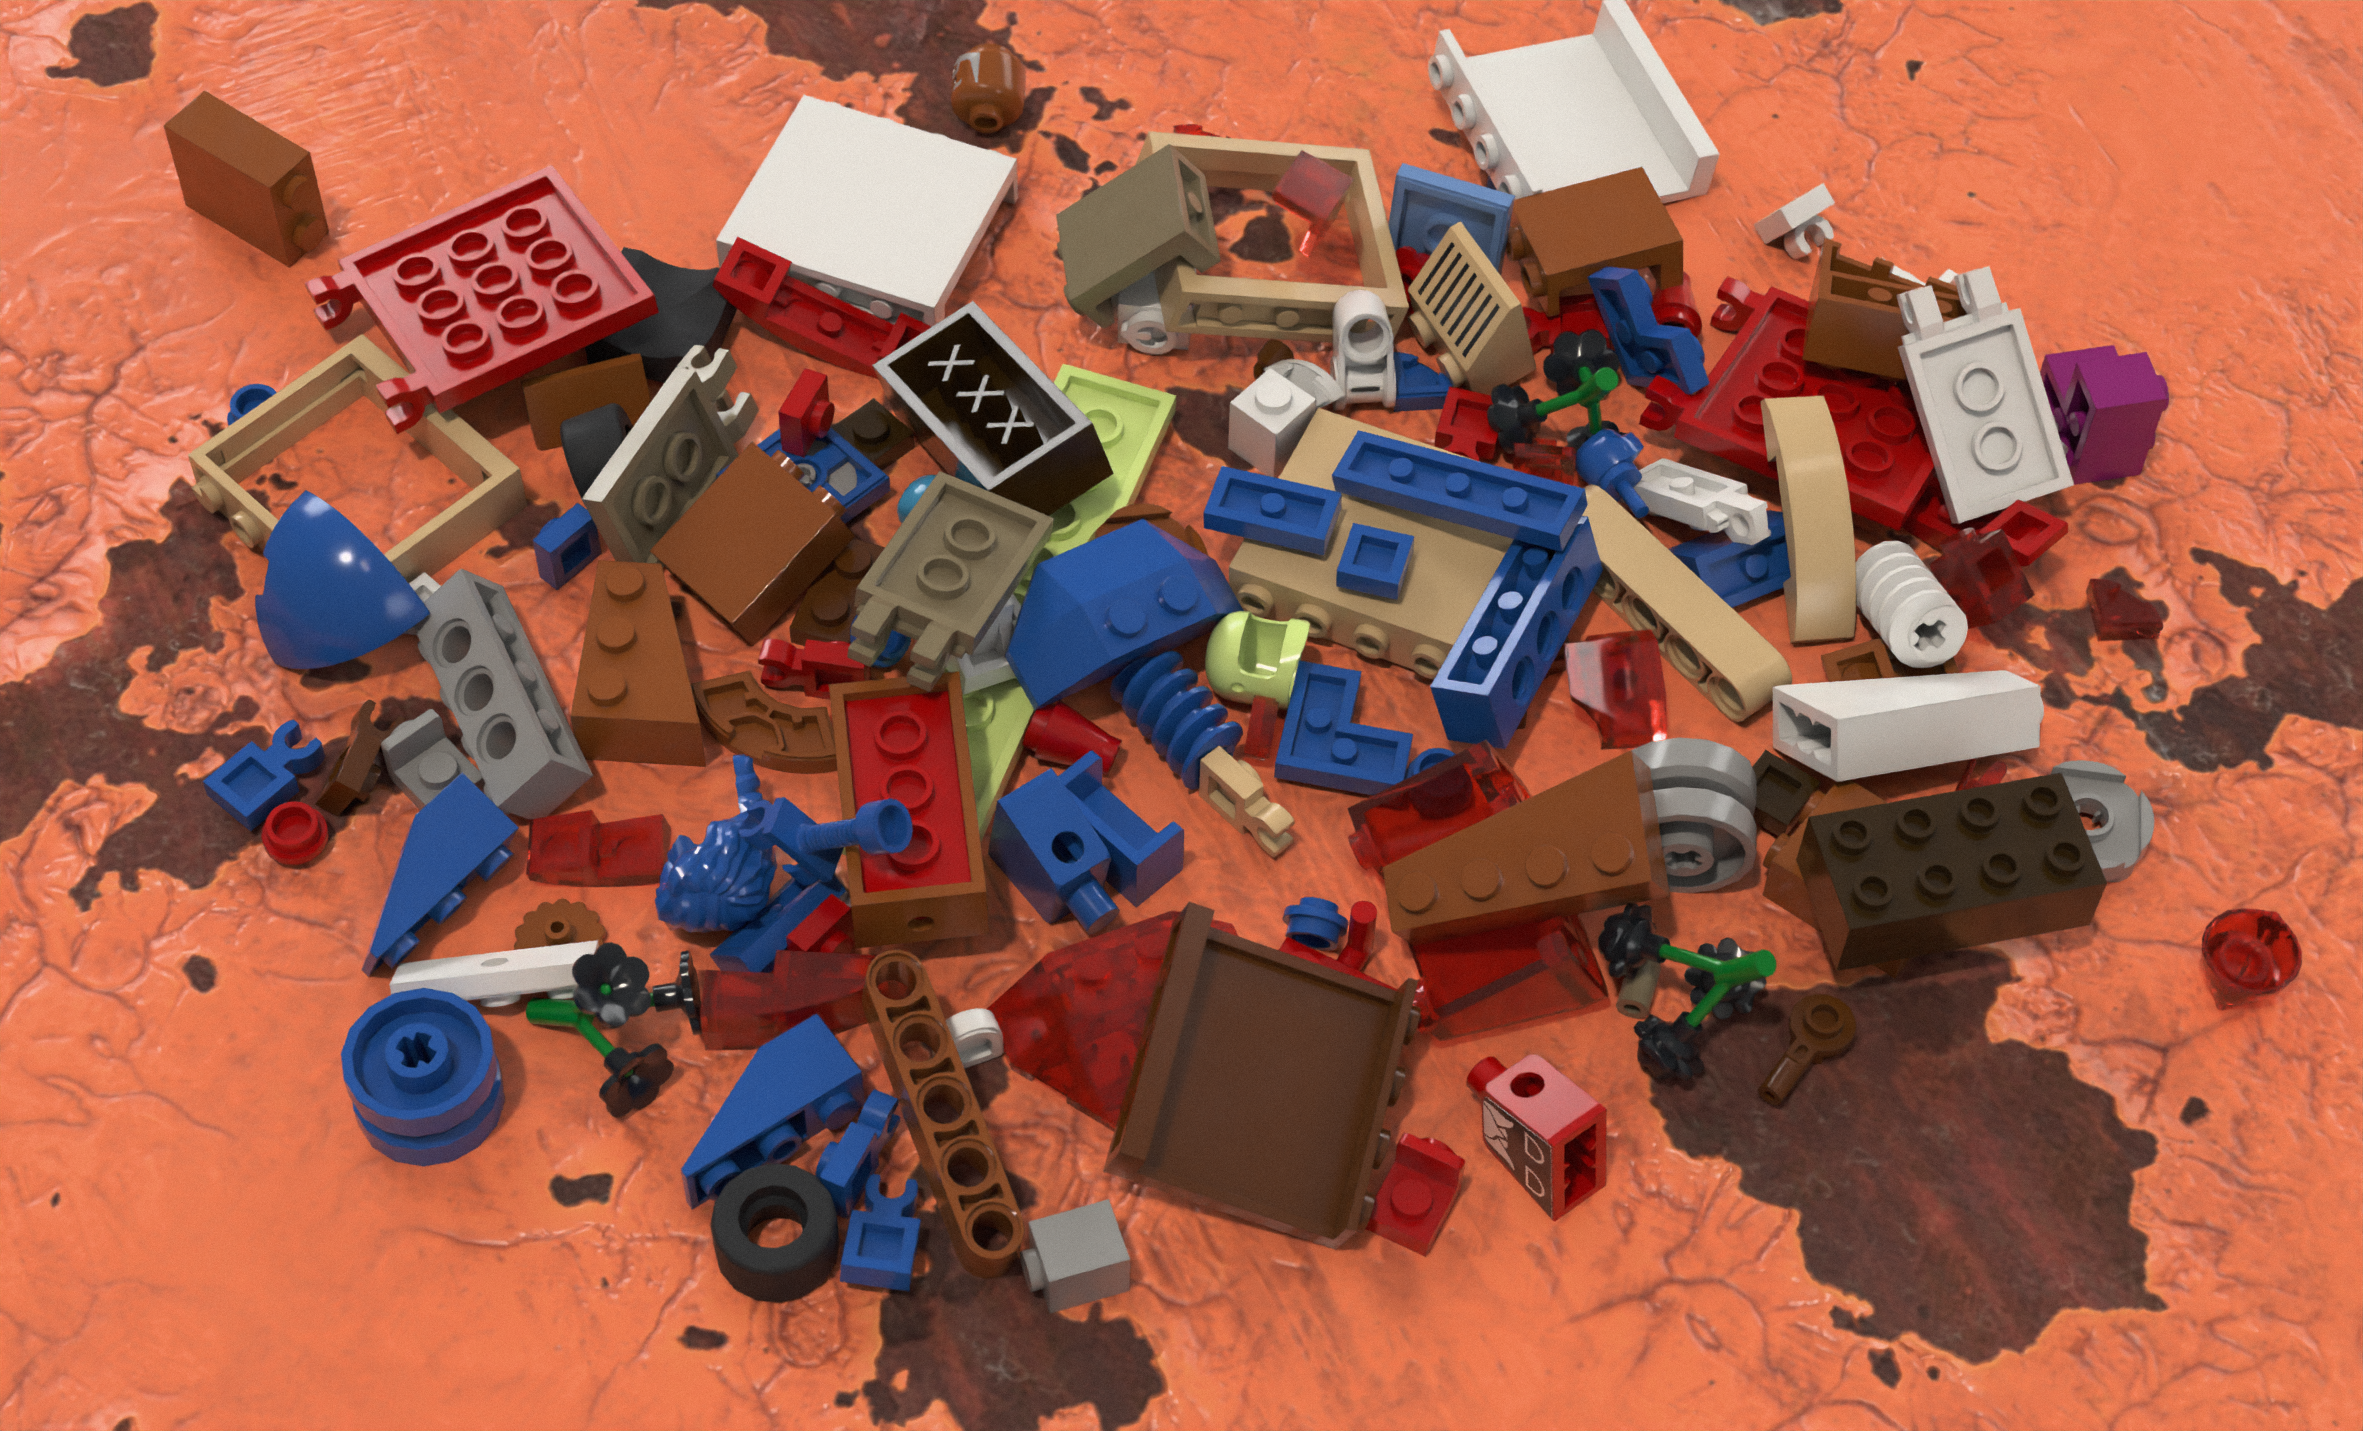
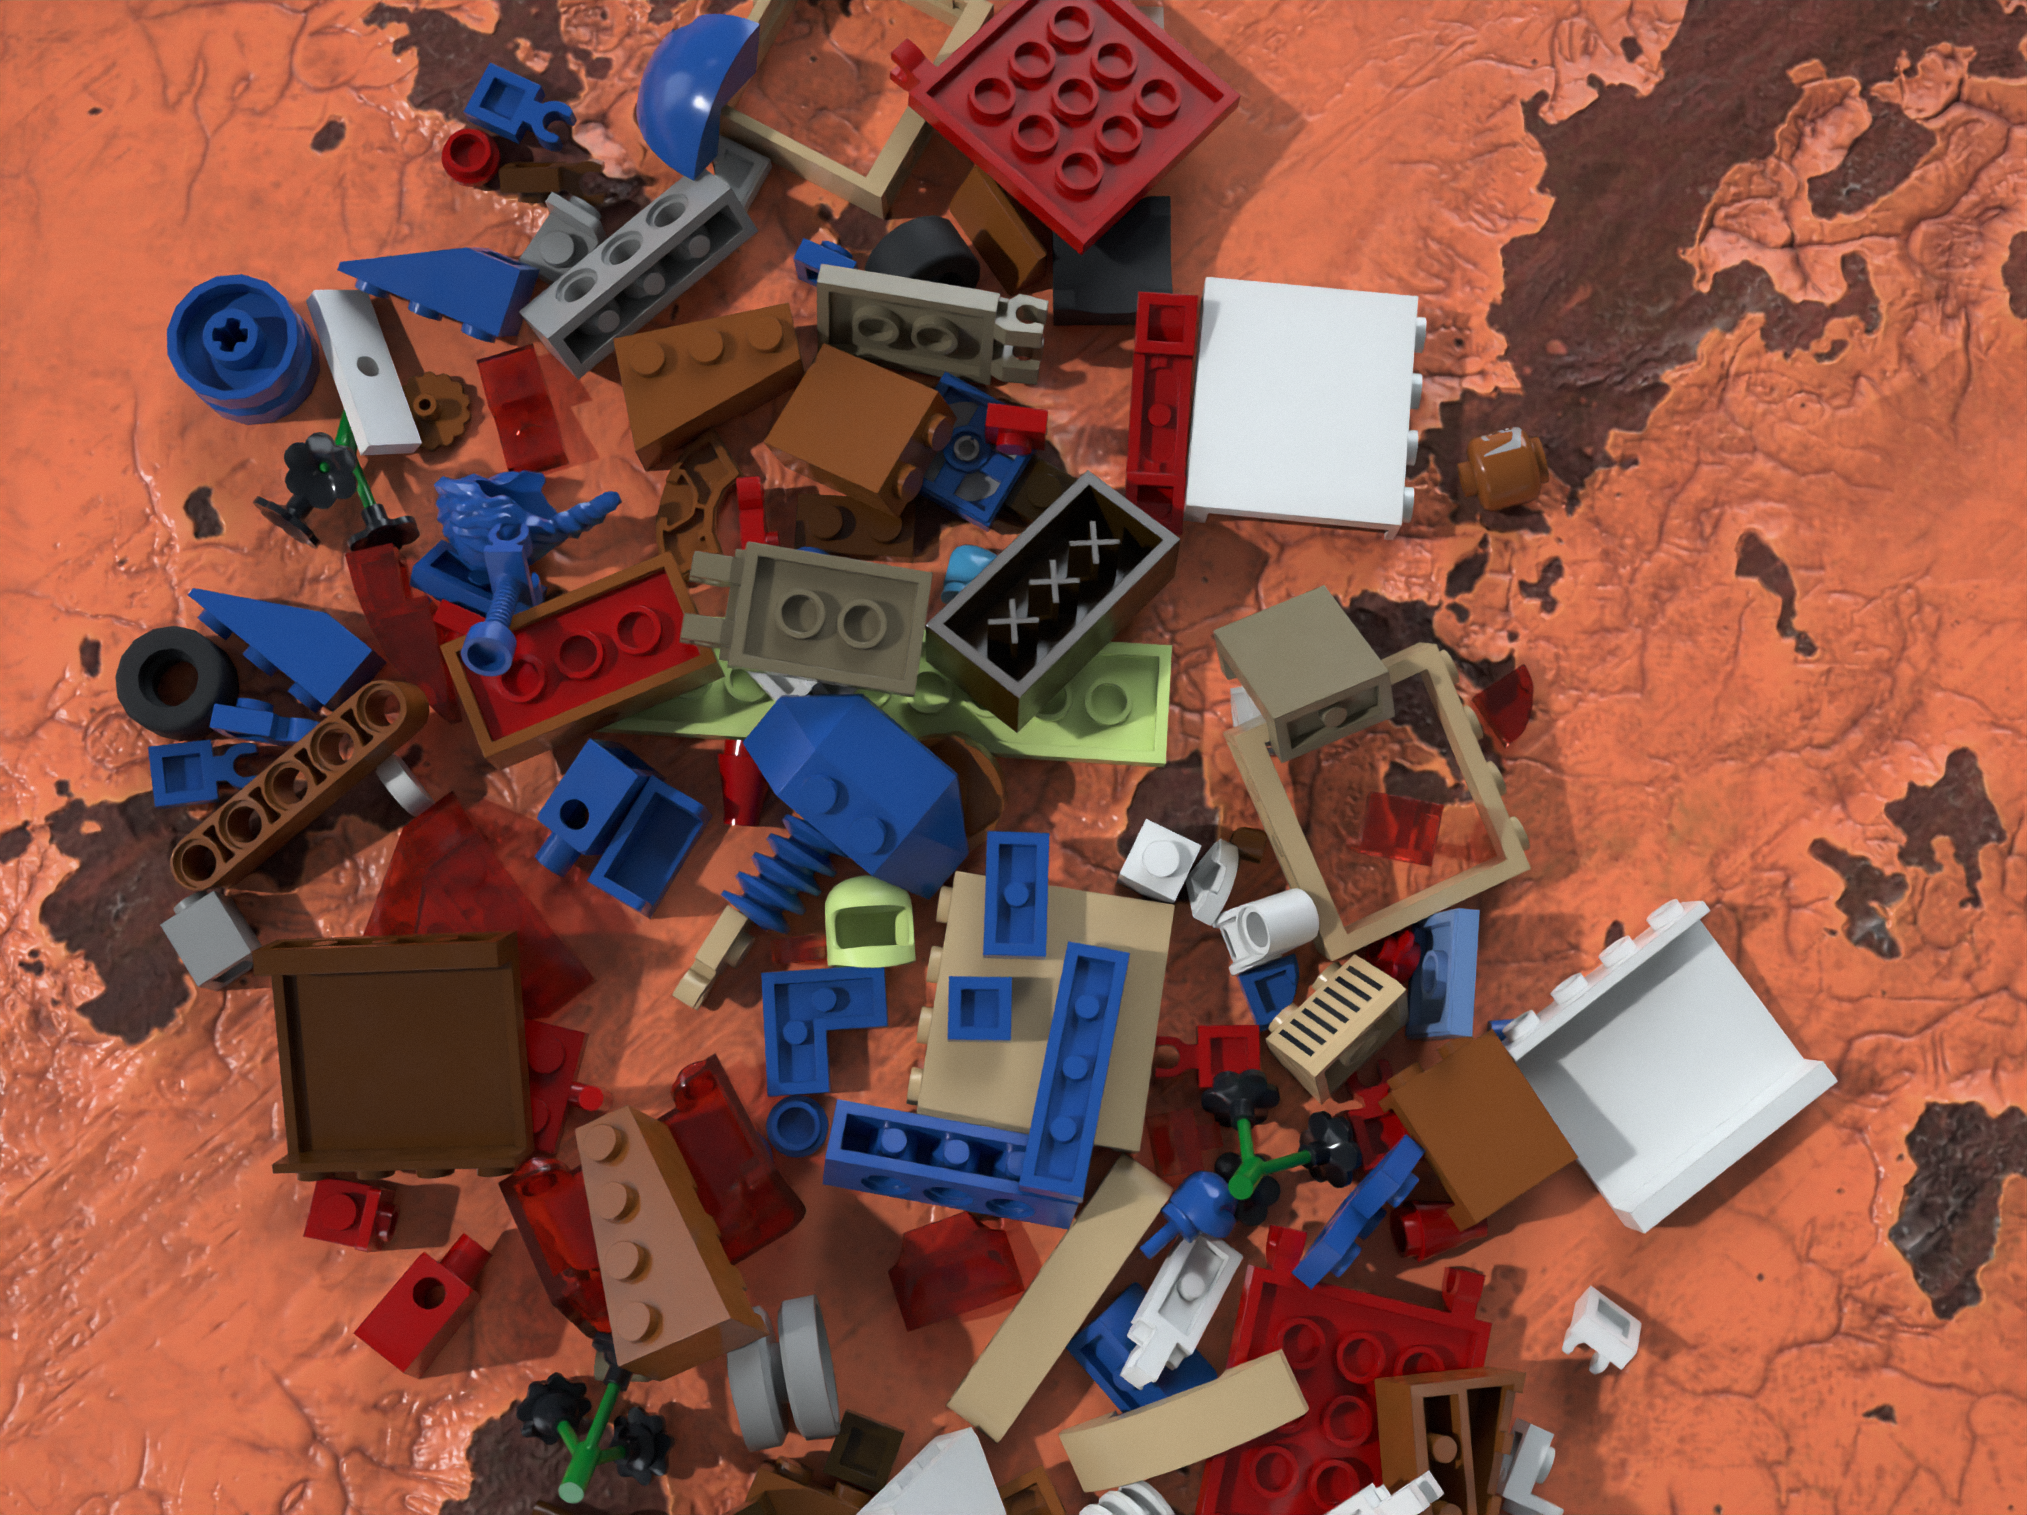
camera: 75 degrees right, 25 degrees up
blue plate [1282,897,1349,951] -> none

